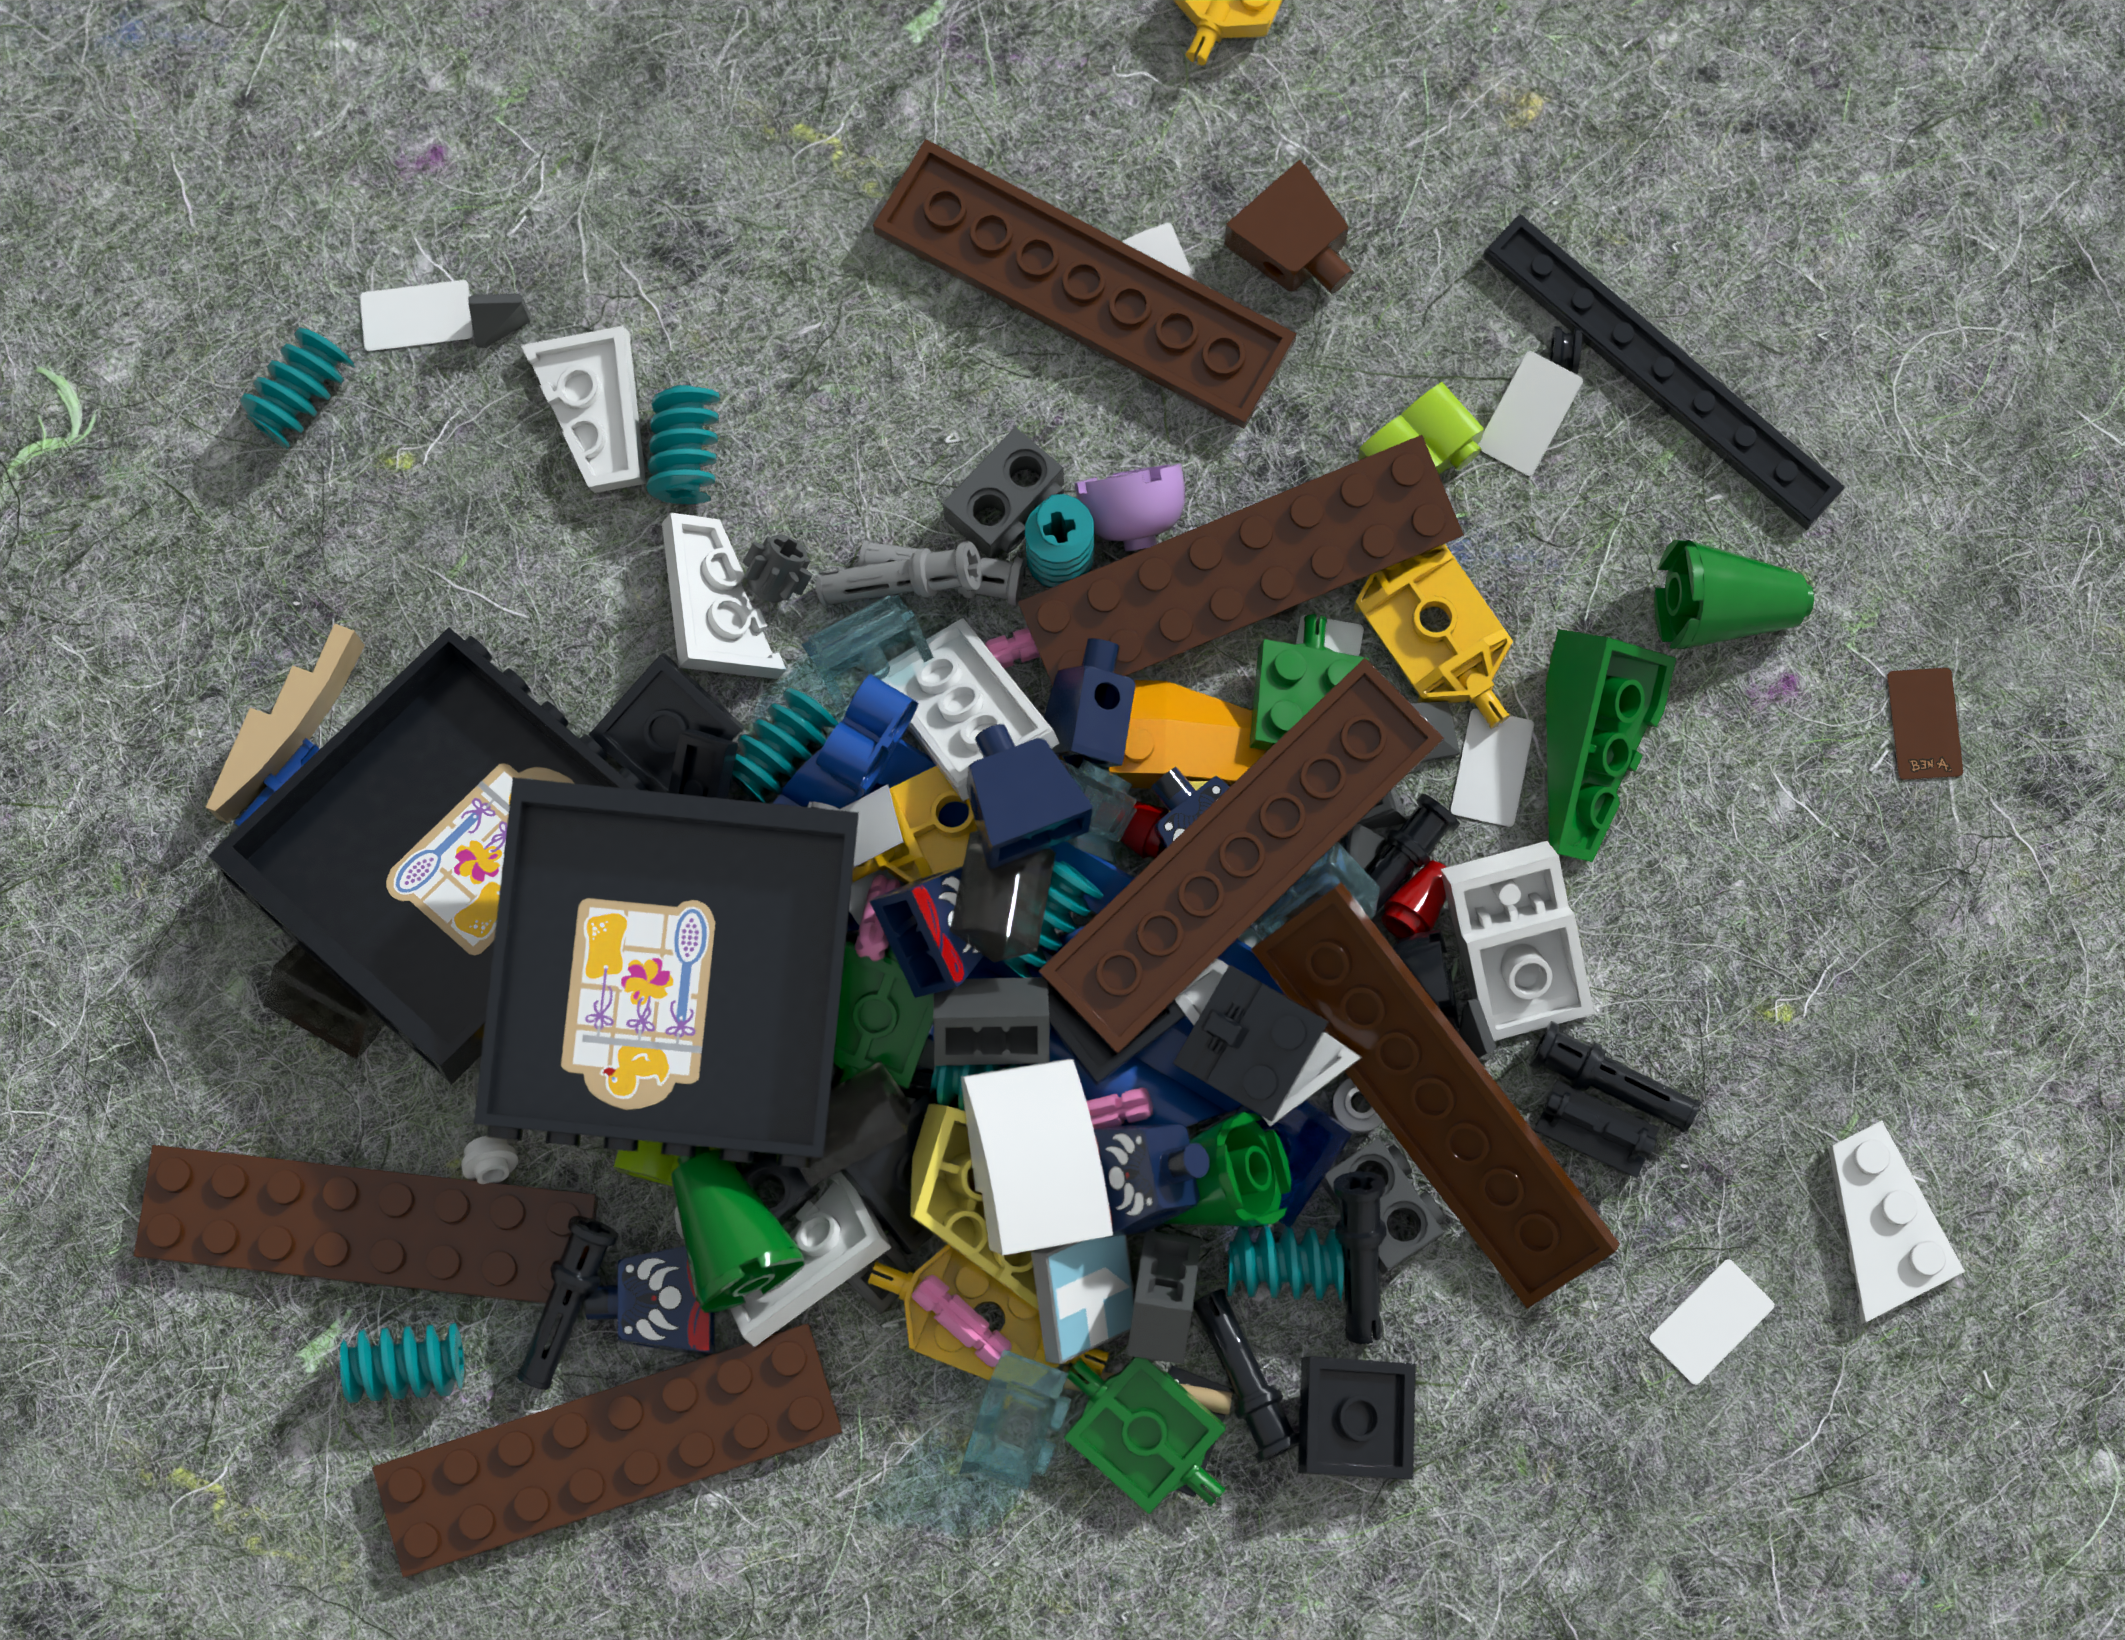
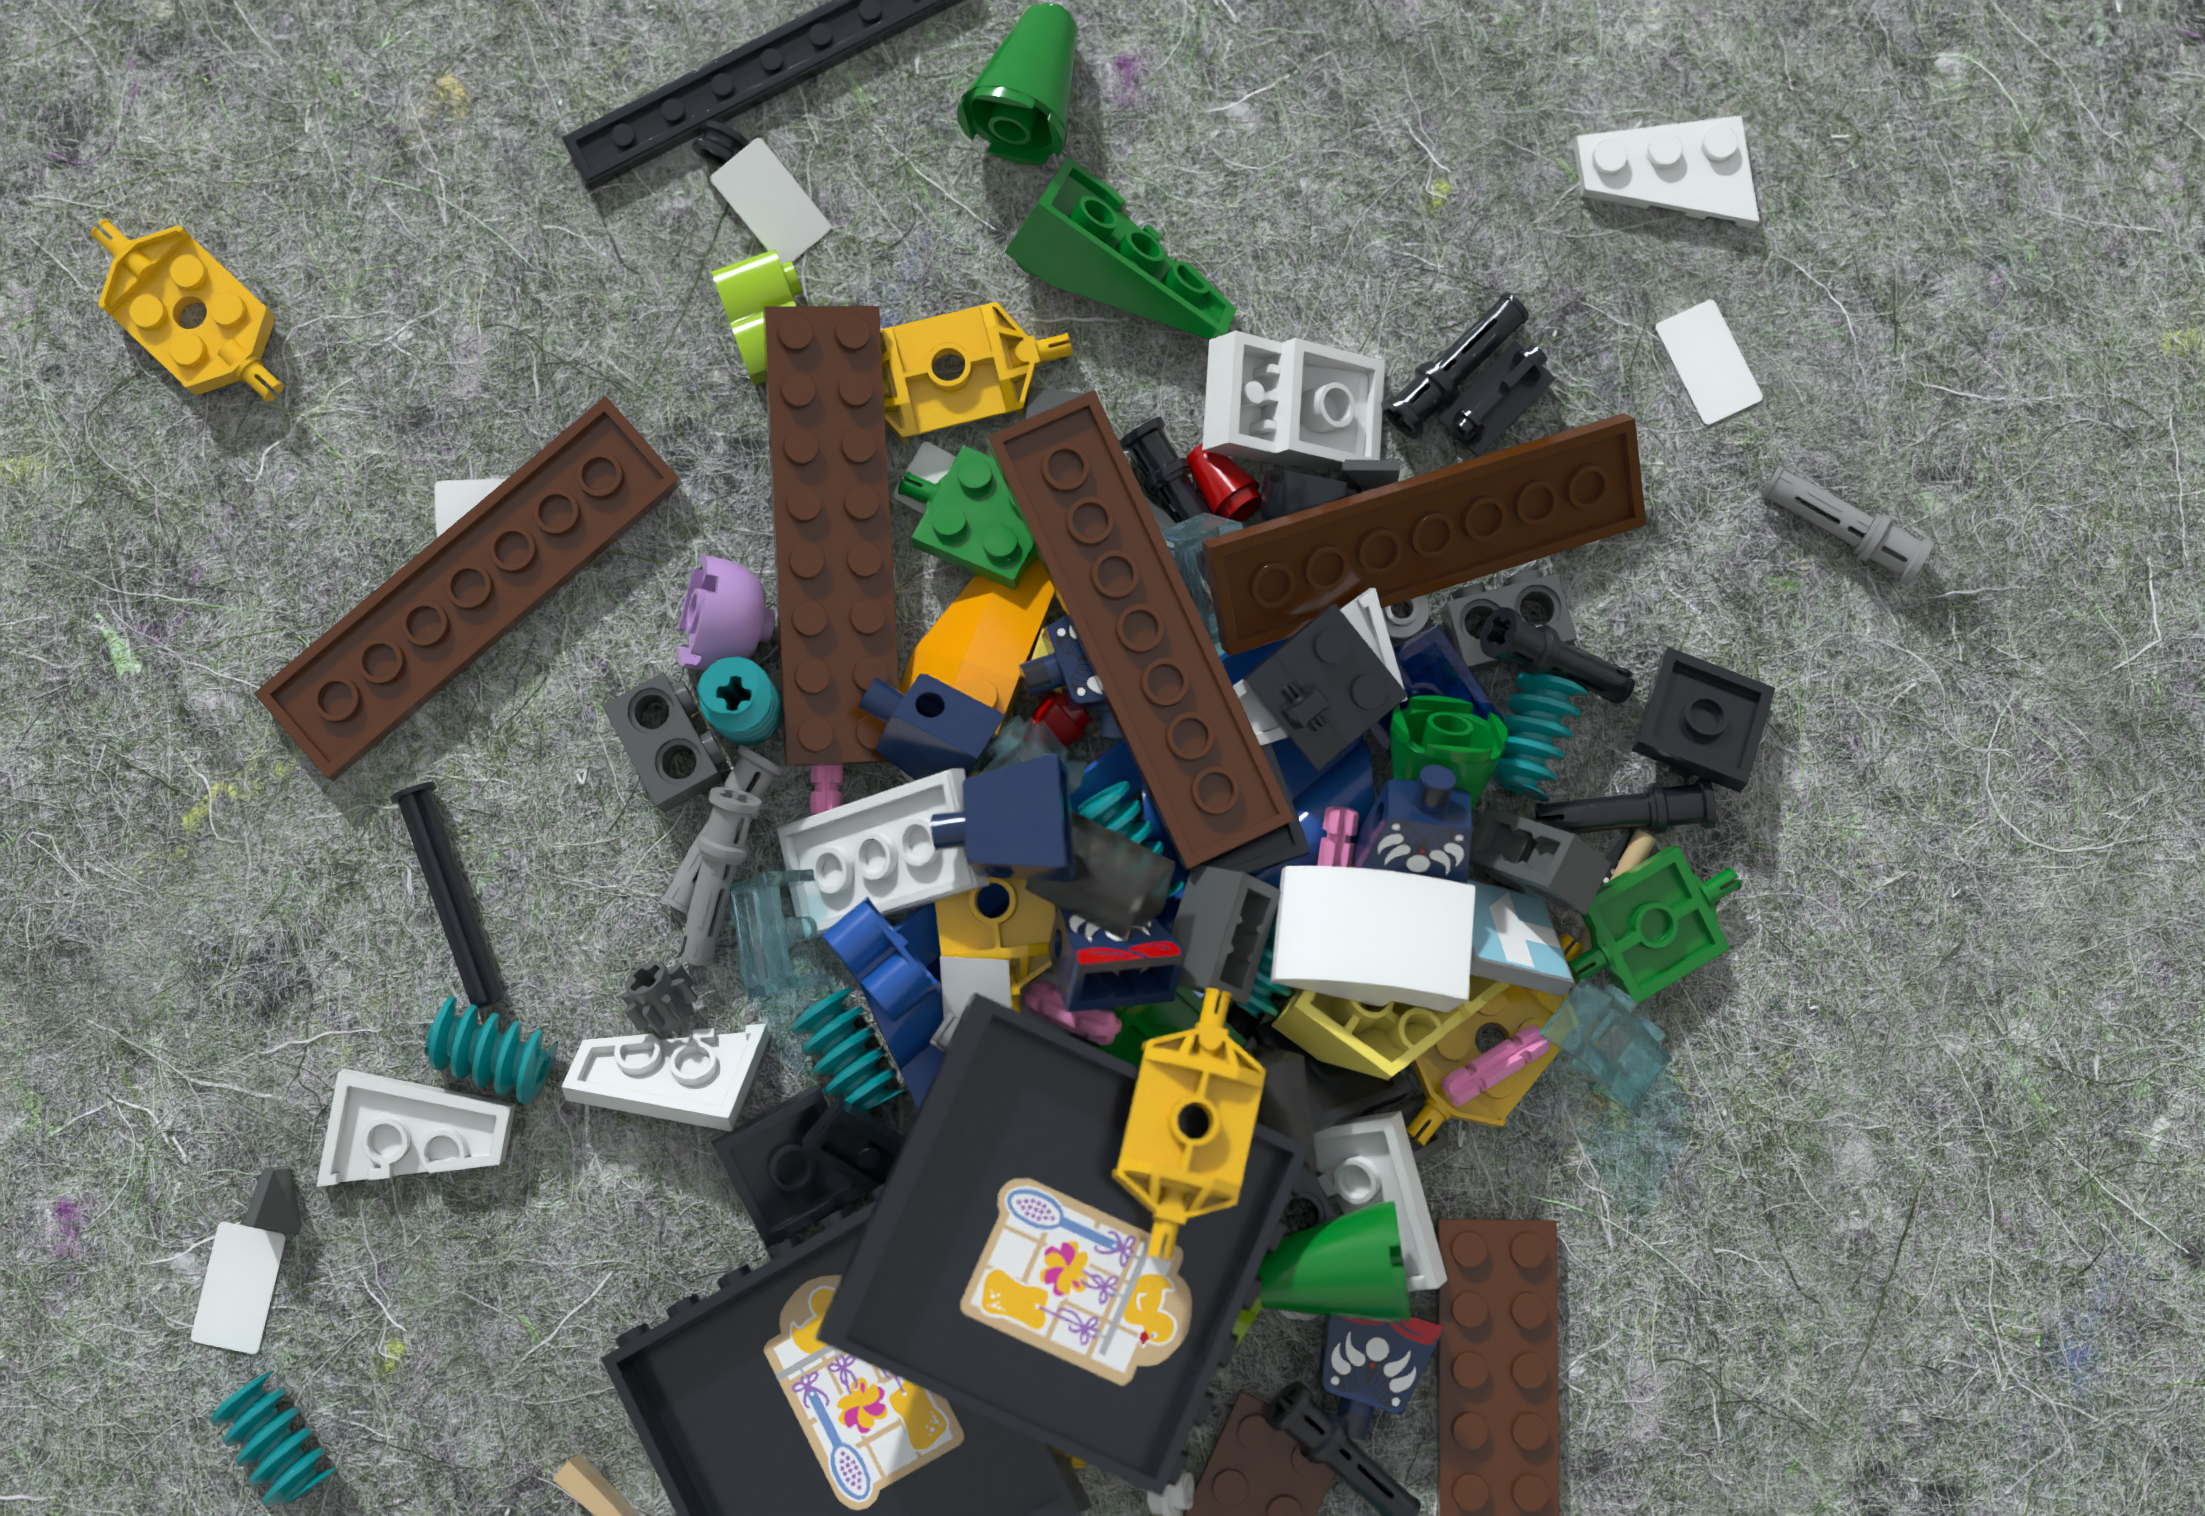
camera: 75 degrees left, 5 degrees up
reddish brown torso [1224,159,1354,294] -> none
white sticker [1451,708,1534,827] -> none
none -> black axle [390,782,504,1009]
none -> yellow plate [1112,988,1266,1262]
none -> light grey pin [1761,464,1935,586]

